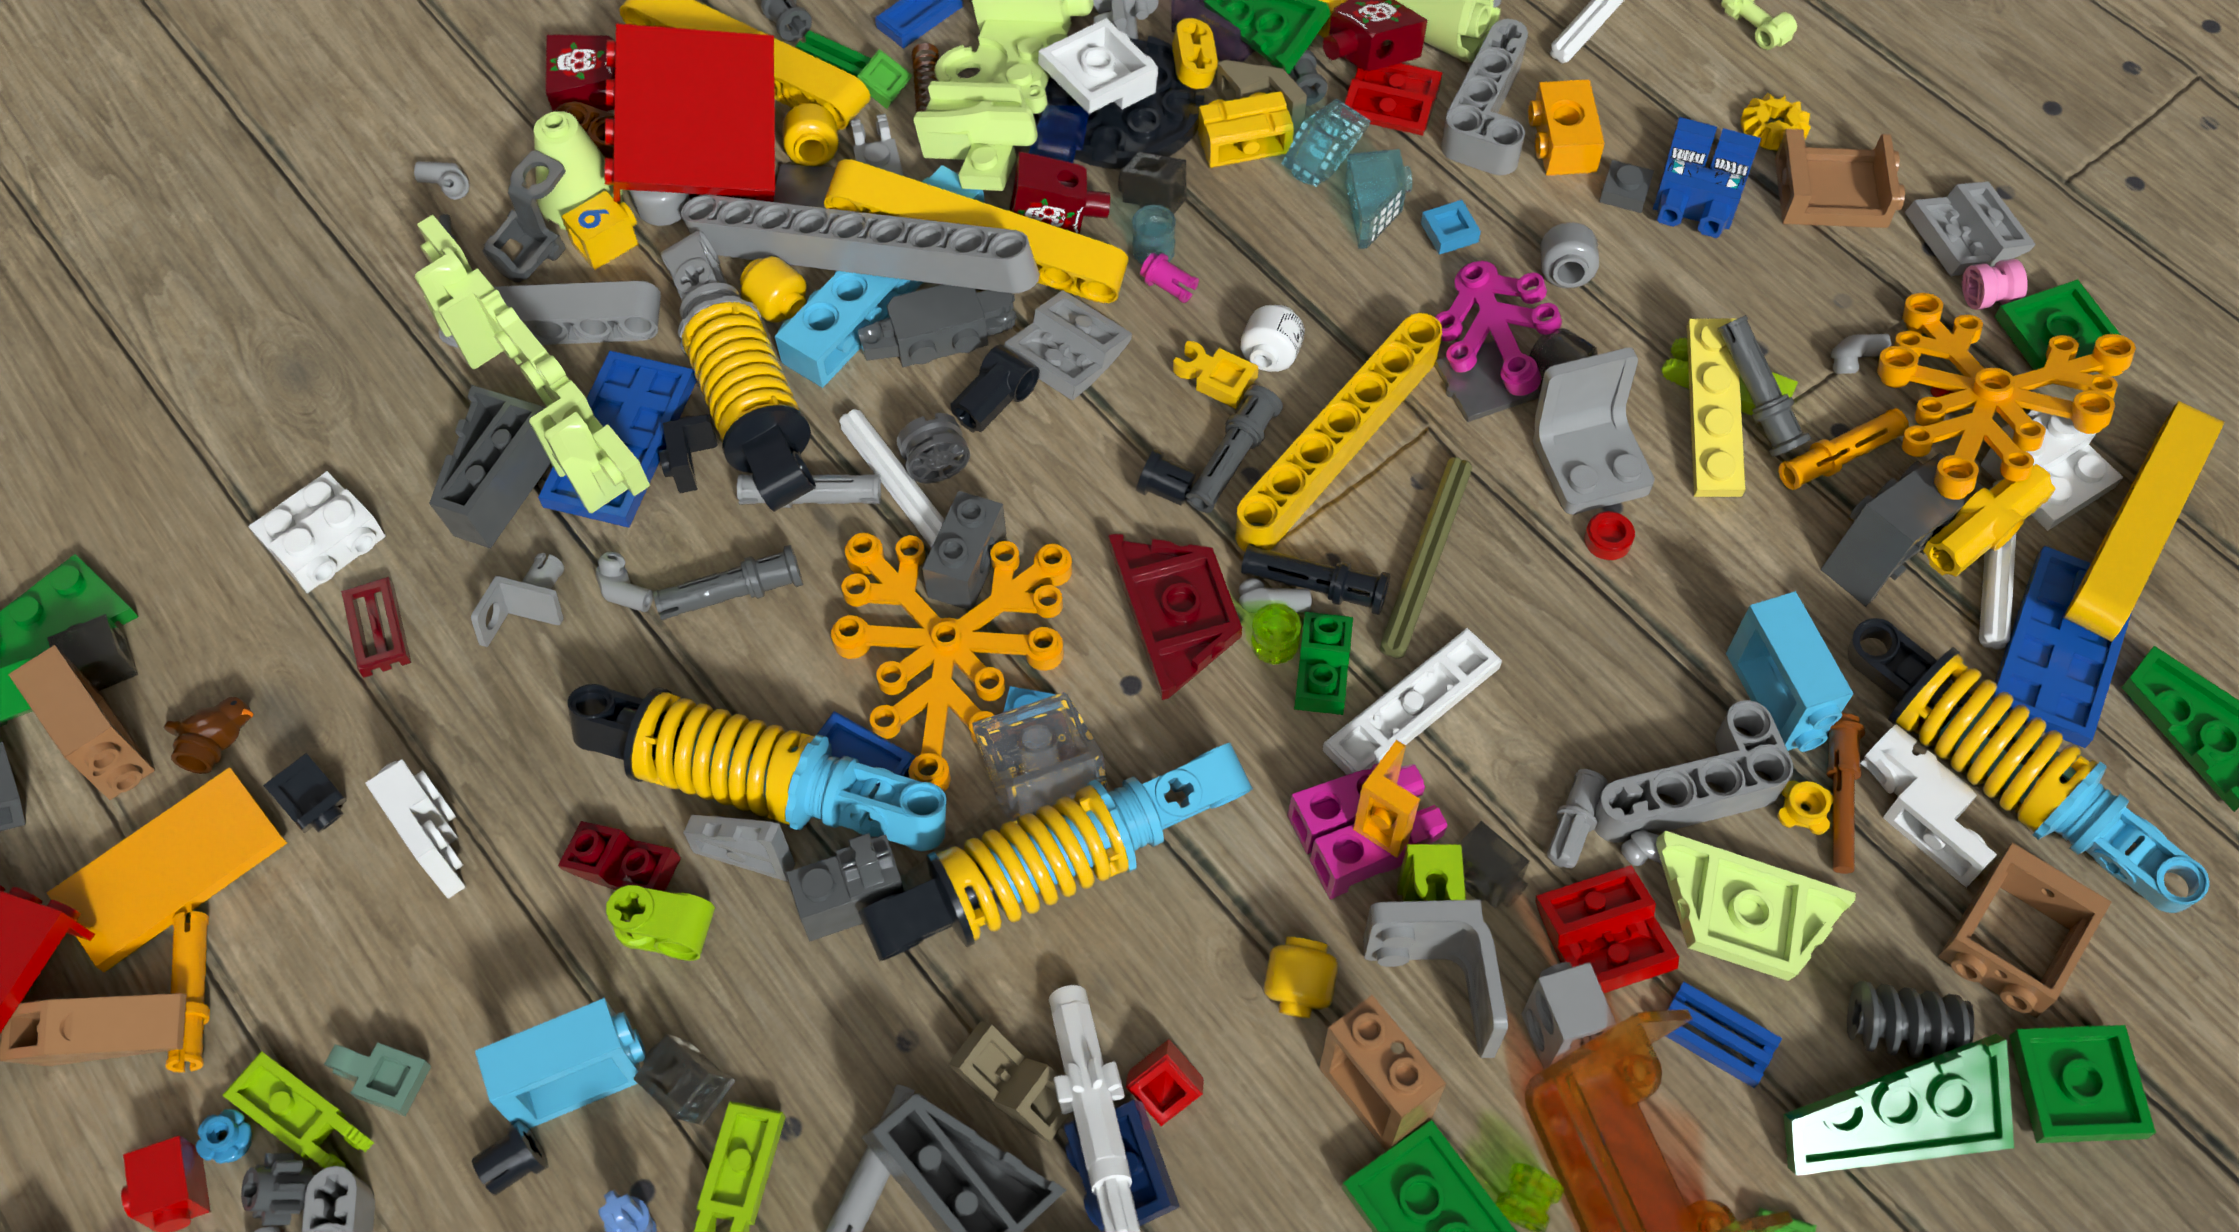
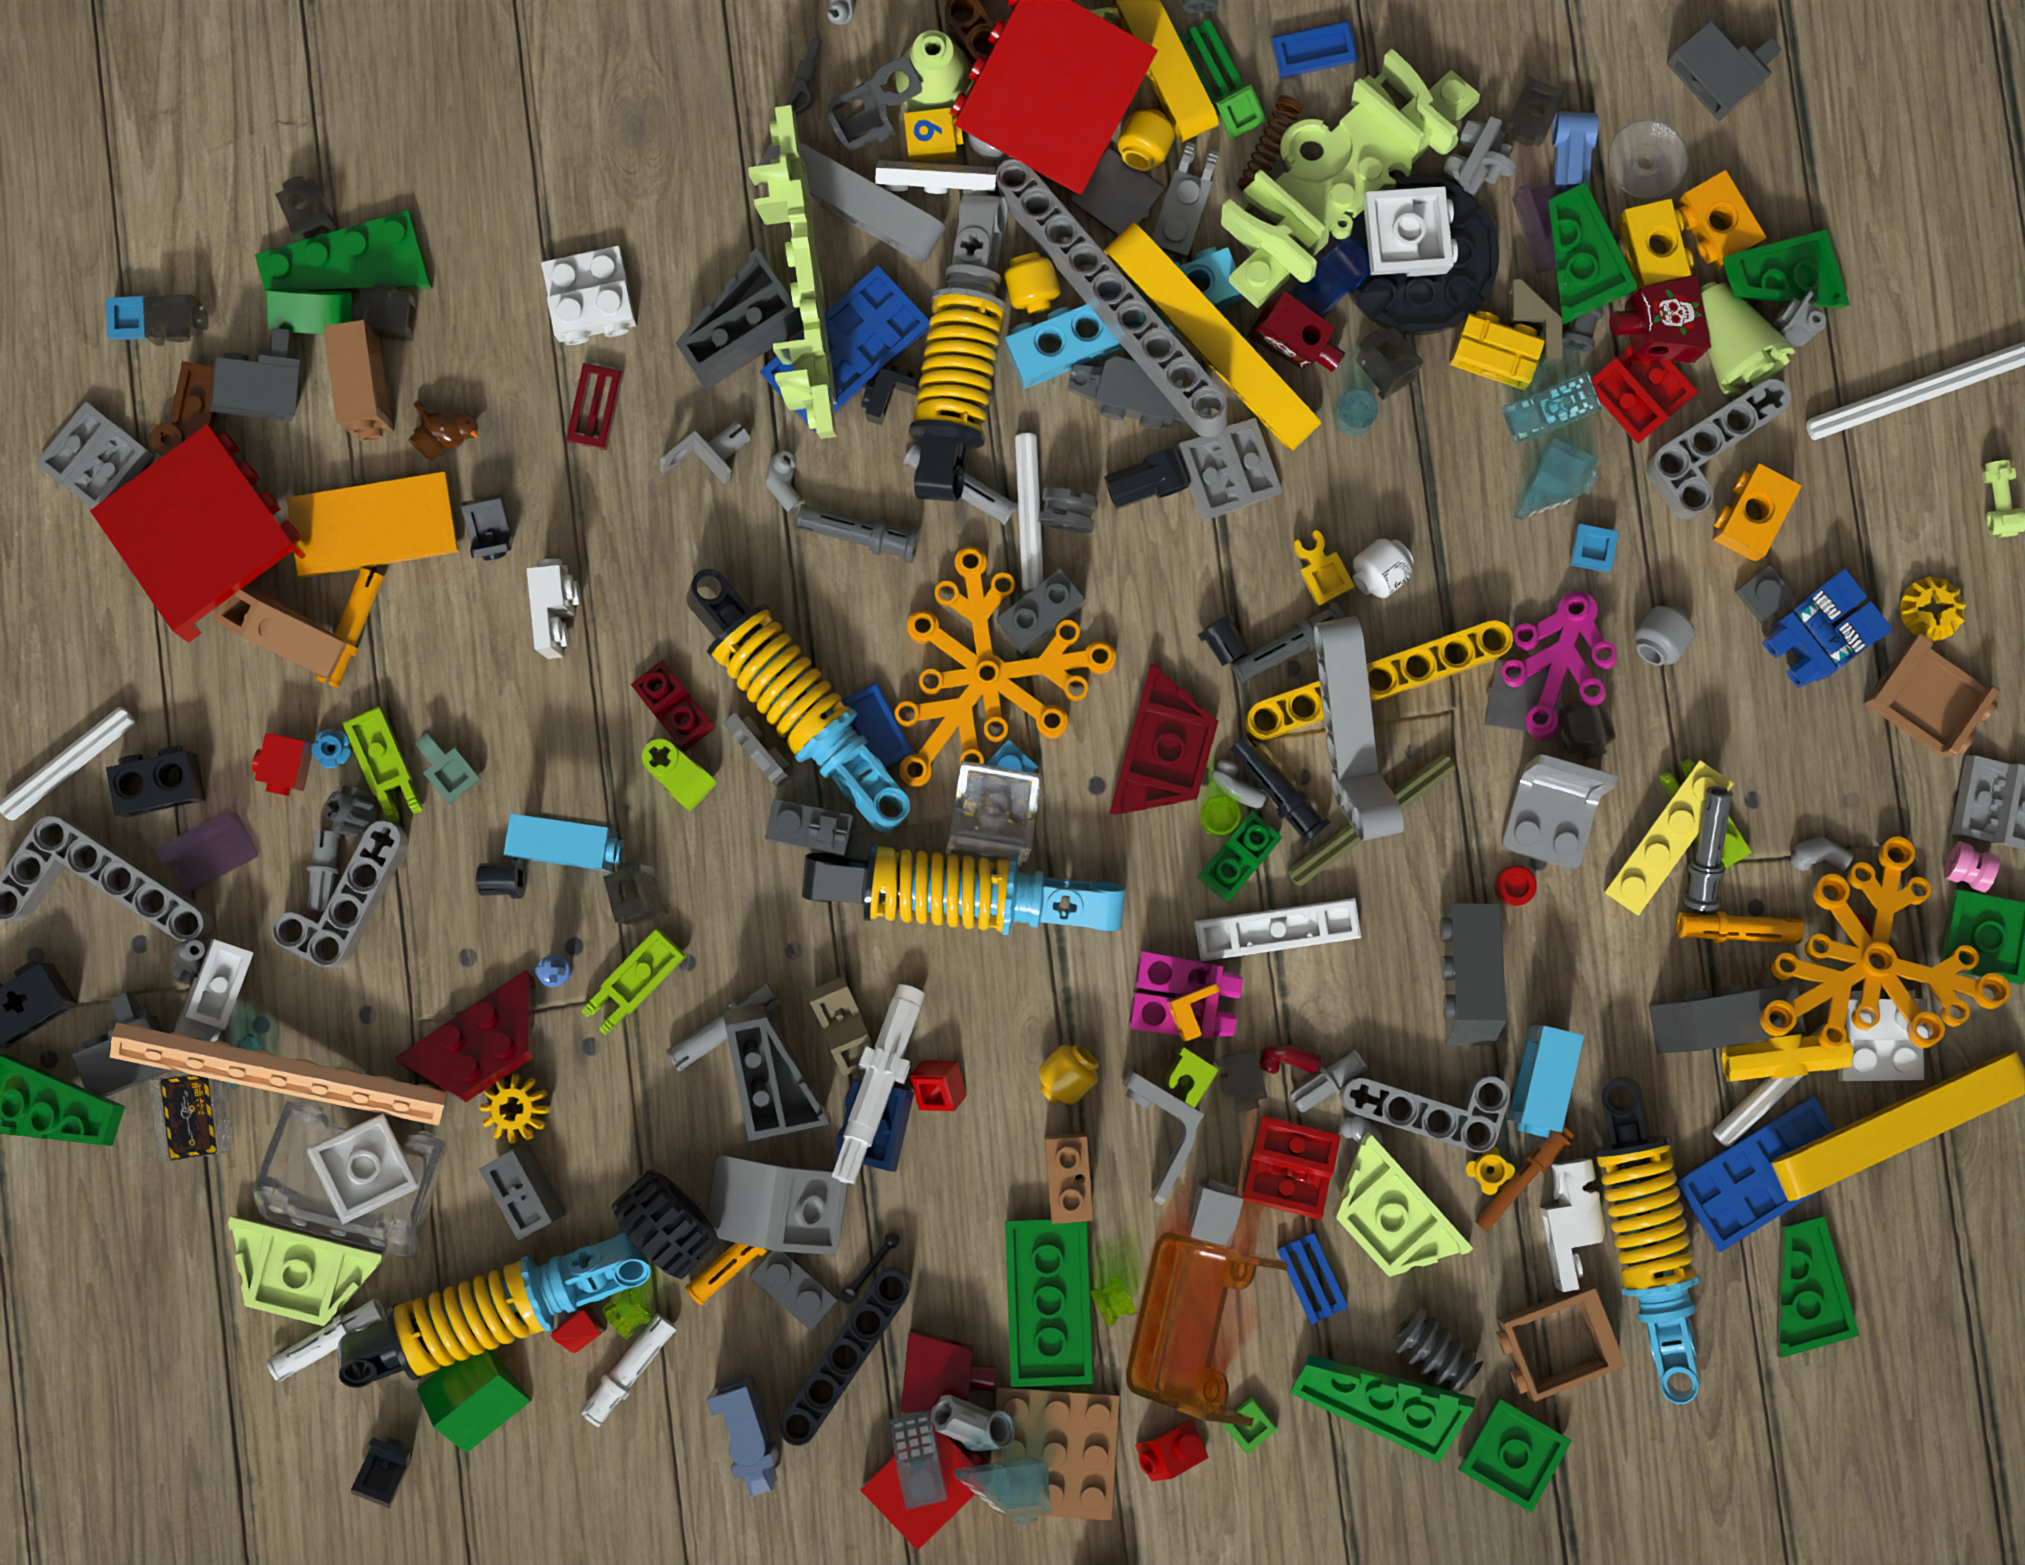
camera: 30 degrees right, 25 degrees up
dark pink pin [1140,253,1199,303] -> none
yellow beam [1172,18,1218,89] -> none
none -> white plate [875,160,997,195]
none -> dark red arm [1258,1044,1321,1074]
none -> light grey beam [1314,616,1404,841]
none -> dark grey wedge [1439,903,1507,1046]

